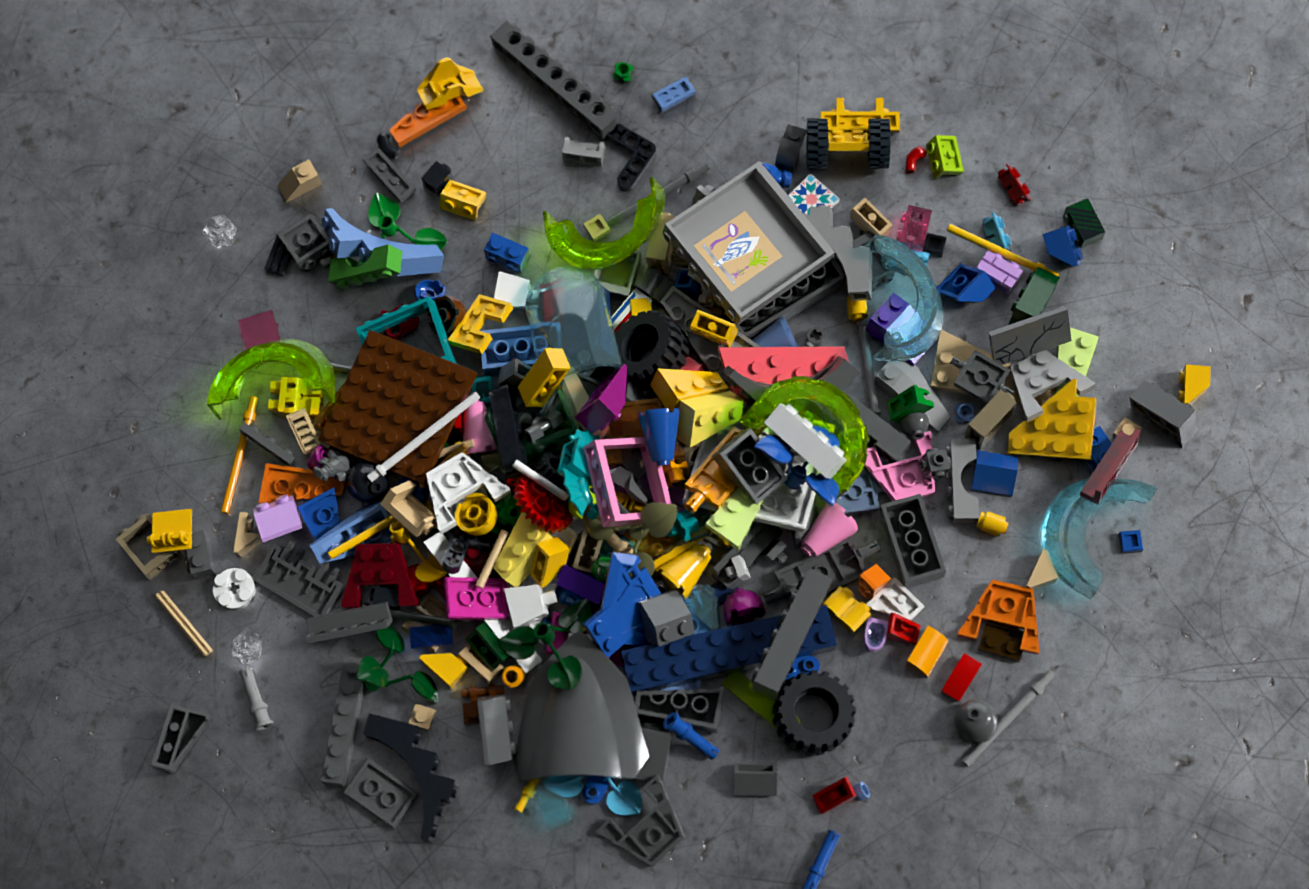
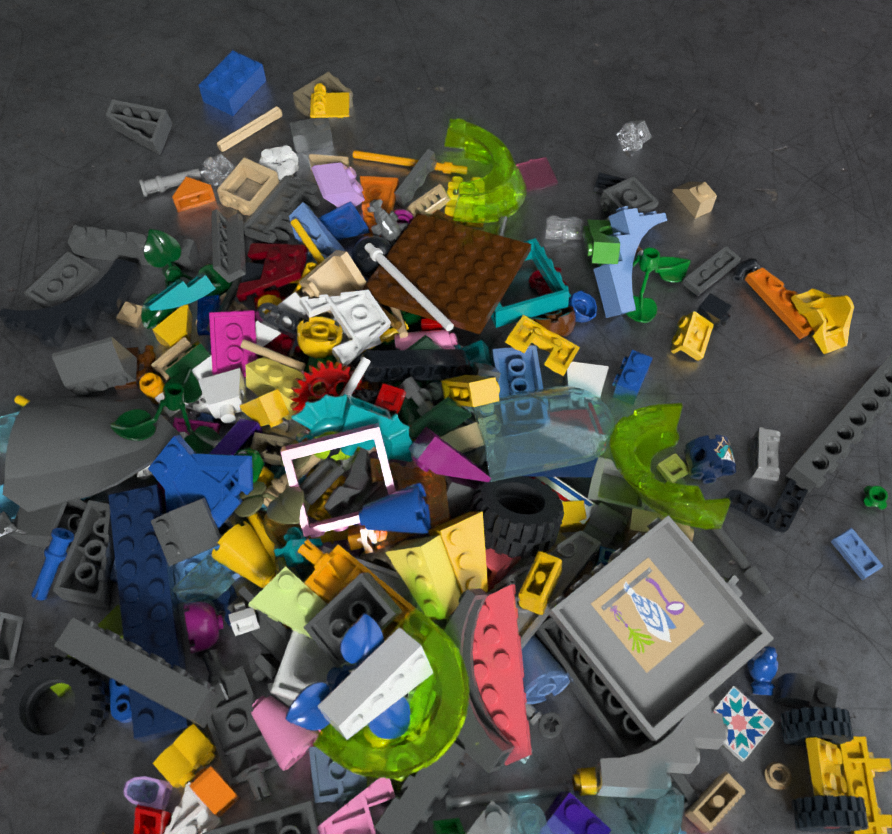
camera: 85 degrees right, 10 degrees down
none -> teal slope [144,274,215,311]
none -> orange slope [172,177,216,213]
none -> blue brick [199,50,266,116]
none -> tan window [217,158,279,216]
none -> red tile [374,383,406,414]
none -> clear hips [545,216,584,243]
none -> dark blue brick [684,435,736,484]
none -> tan plate [764,762,792,790]

